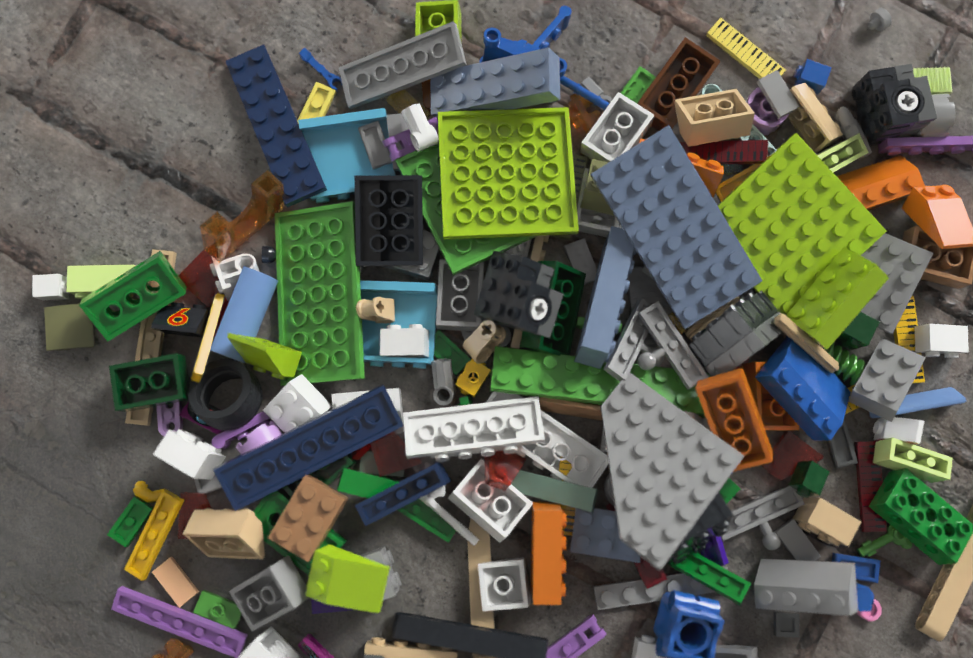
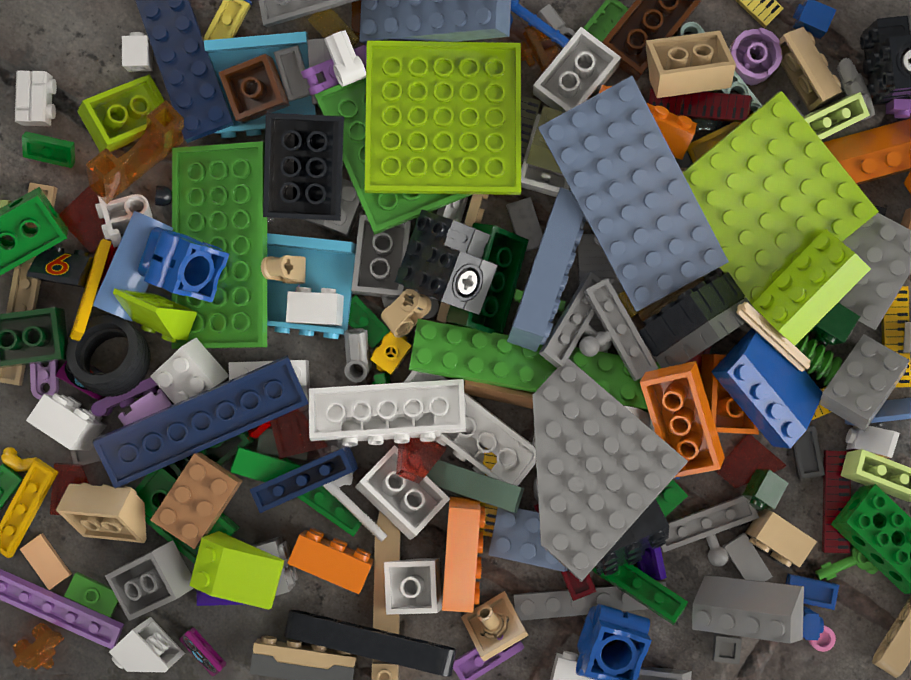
camera: 10 degrees right, 5 degrees up
light grey tile [756,70,800,119] -> none
none -> white brick [15,71,57,126]
none -> green plate [22,131,75,168]
none -> lime slope [77,74,174,155]
none -> white brick [122,32,153,72]
none -> blue piece [138,227,229,302]
none -> reddish brown brick [218,54,290,124]
none -> orange brick [287,528,374,594]
none -> tan plate [461,591,529,661]

